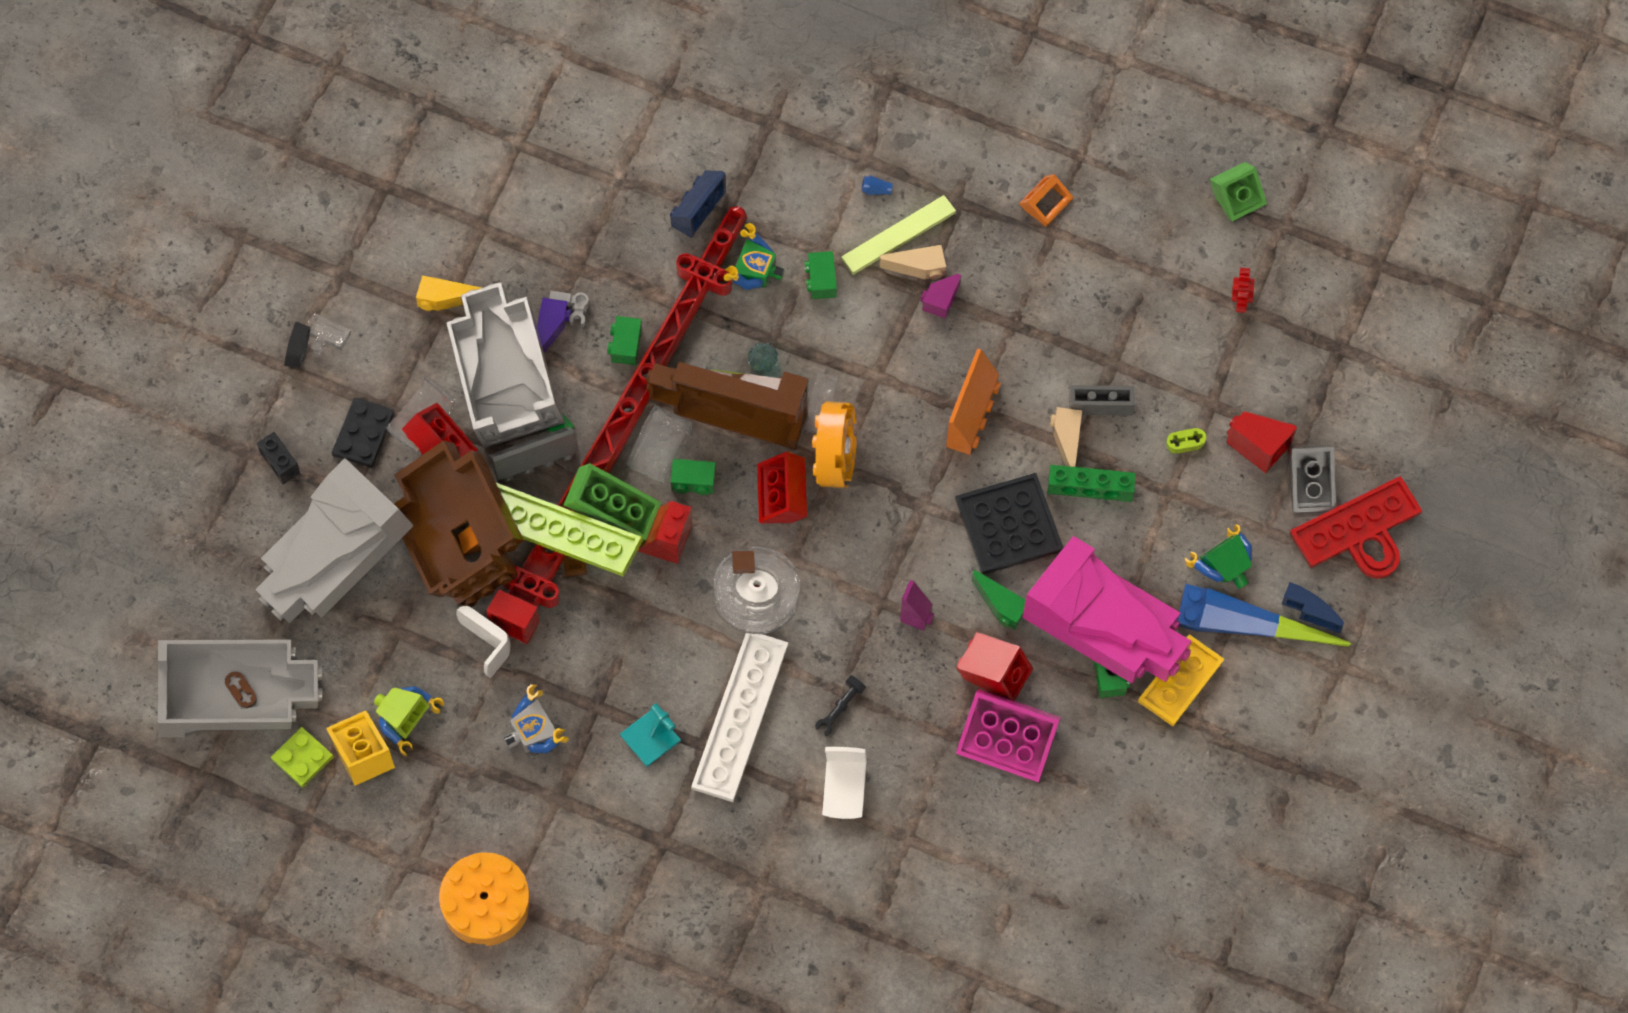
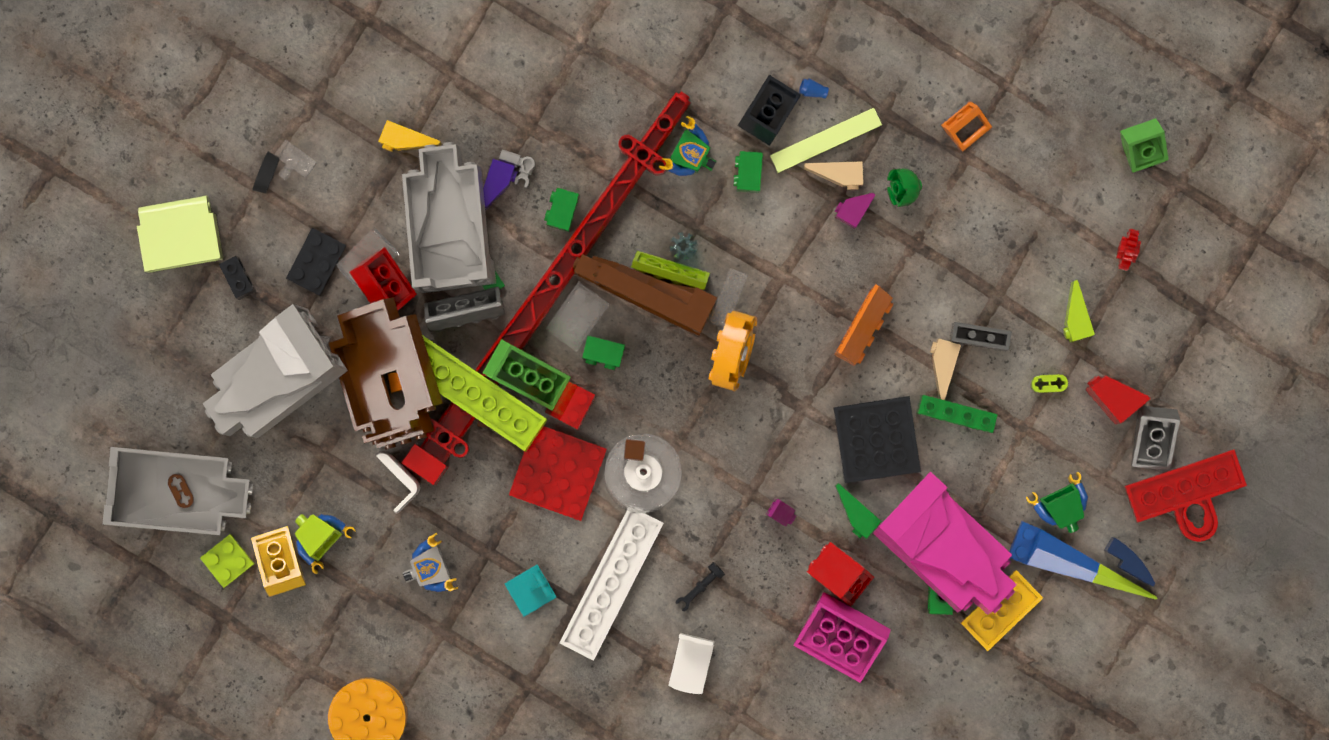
camera: 10 degrees right, 20 degrees up
dark blue slope [670,170,726,238] -> none
red slope [757,451,807,524] -> none
none -> yellowish green piece [137,196,223,273]
none -> red plate [509,426,607,521]
none -> black slope [737,75,801,146]
none -> green cylinder [887,168,922,207]
none -> lime slope [1063,280,1095,342]

